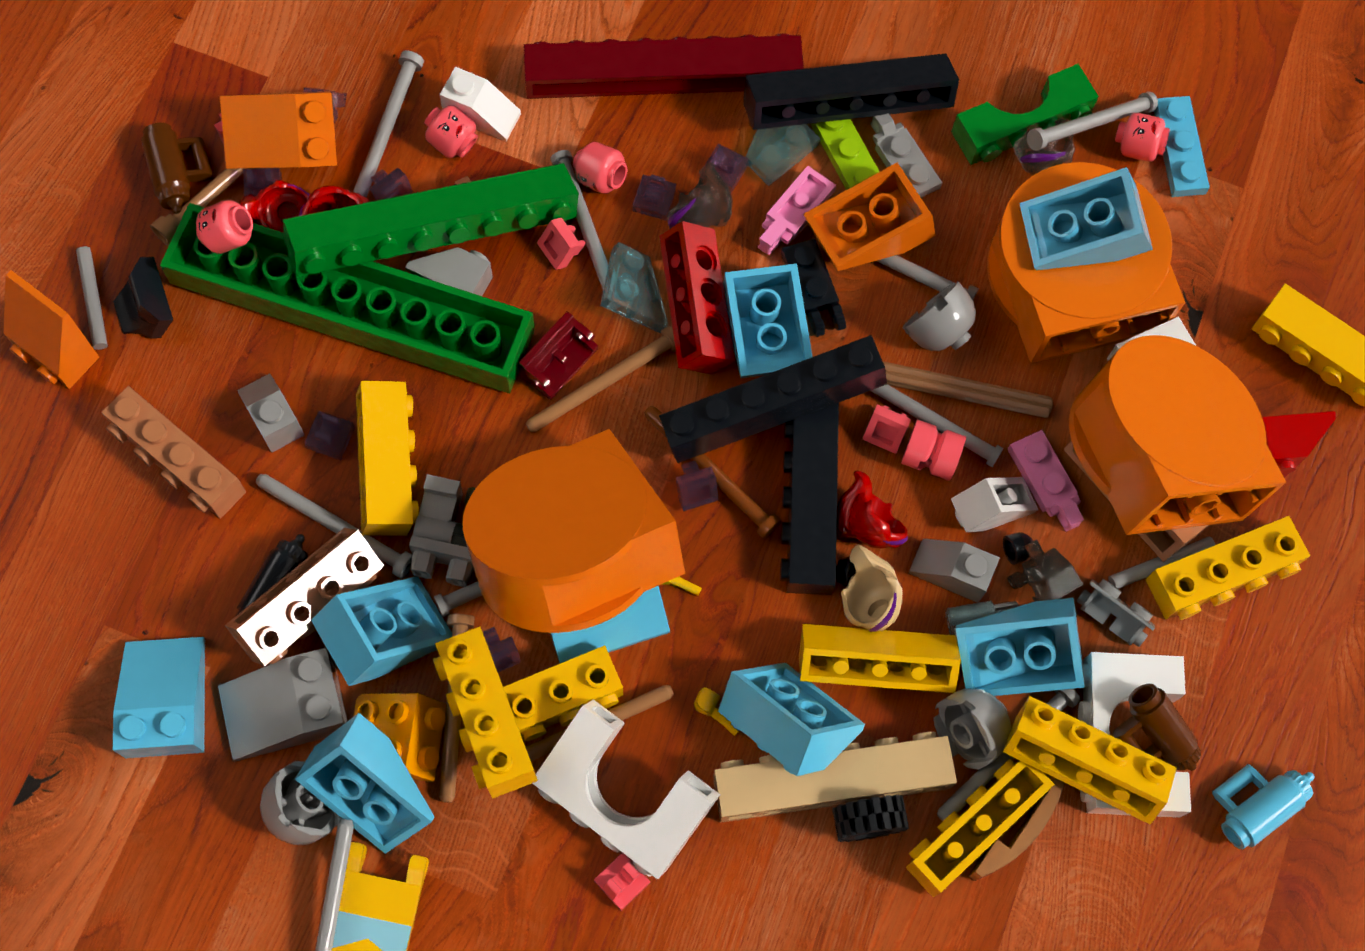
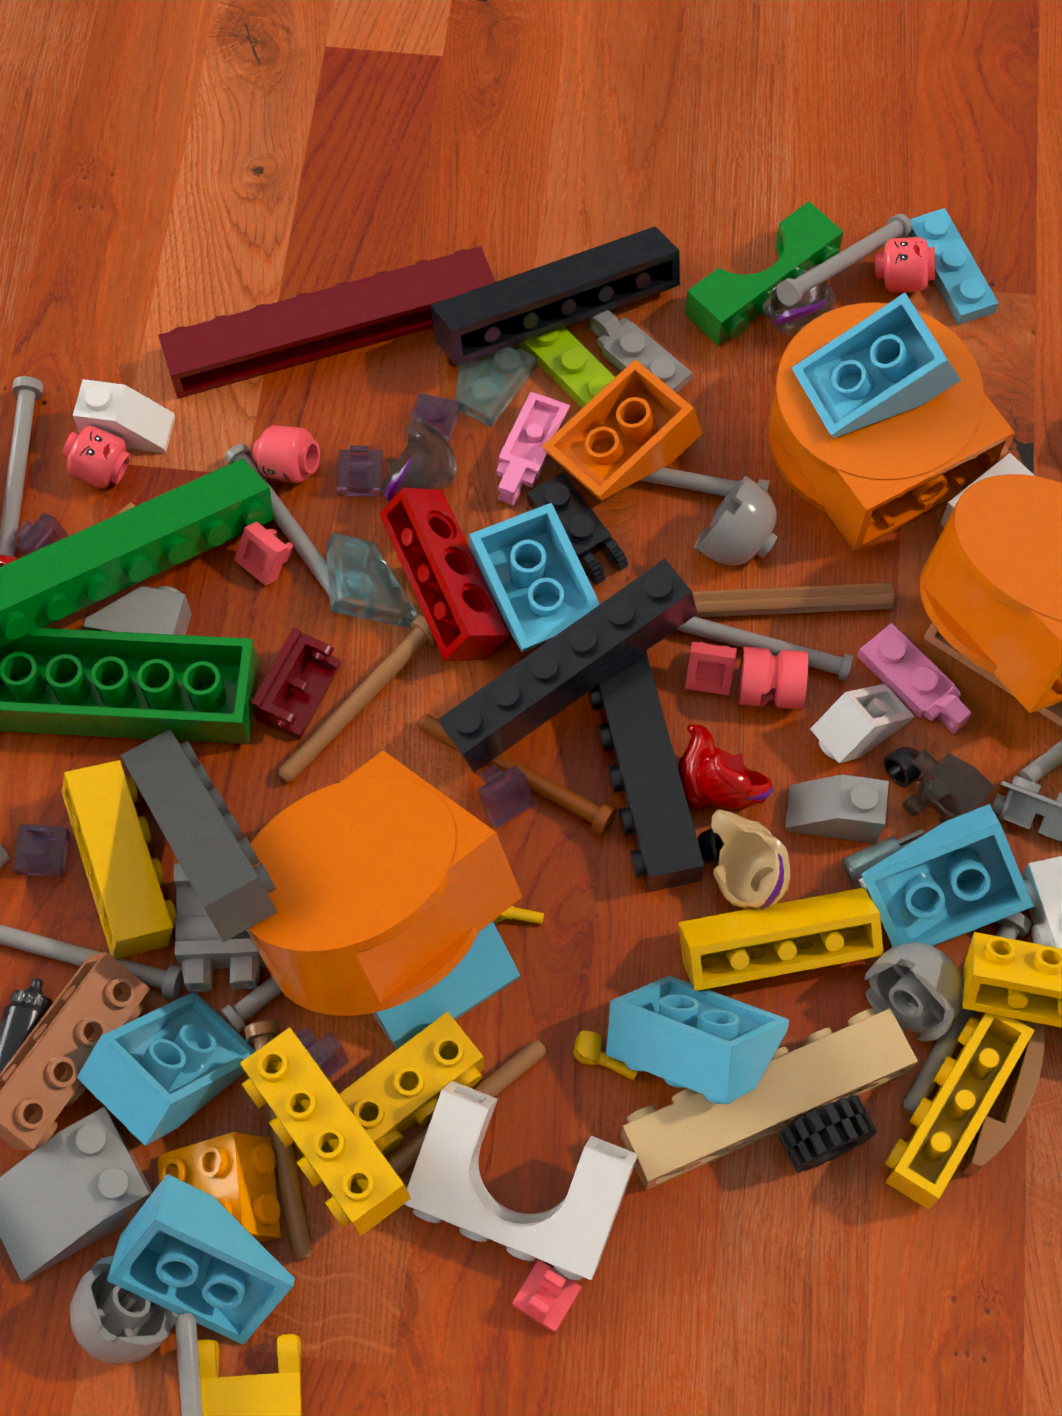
camera: 10 degrees left, 5 degrees down
none -> dark grey brick [121,729,277,942]

